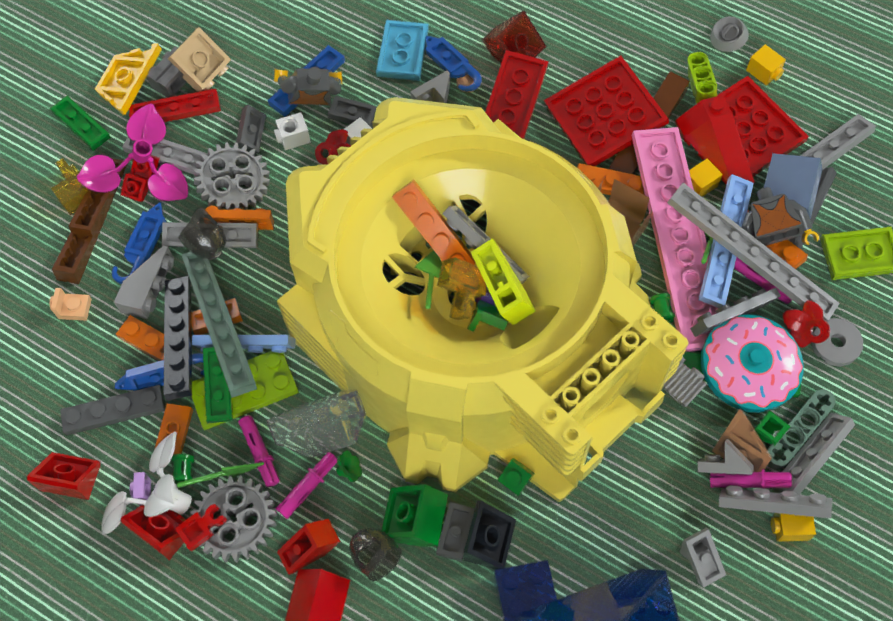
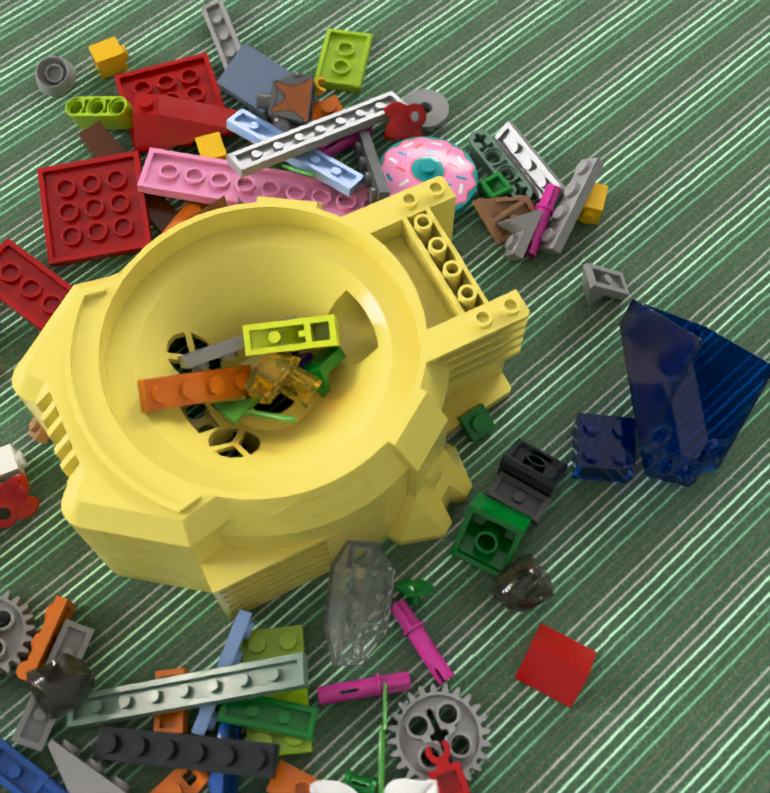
camera: 75 degrees left, 0 degrees up
red slope [277,519,341,575] -> none

